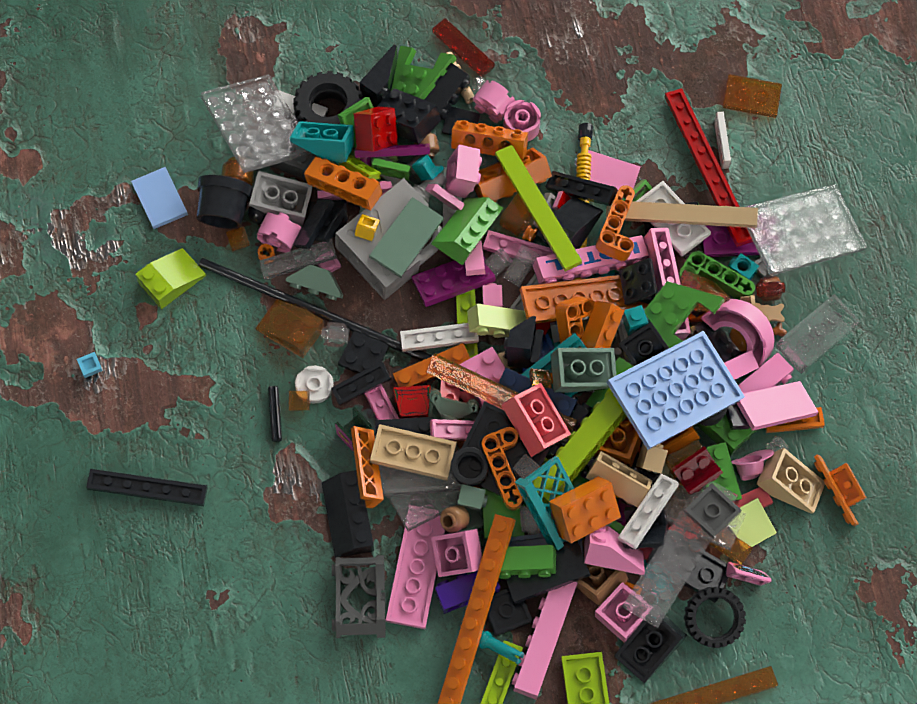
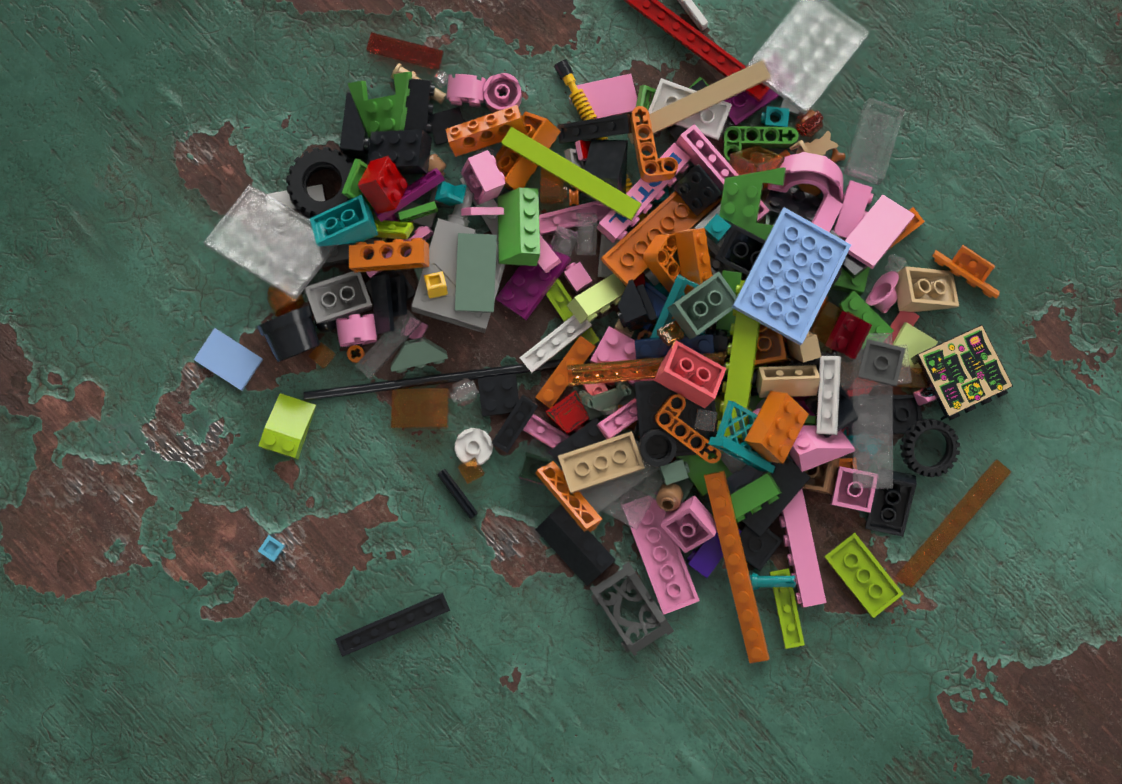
camera: 25 degrees left, 15 degrees up
none -> panel [911,325,1013,421]

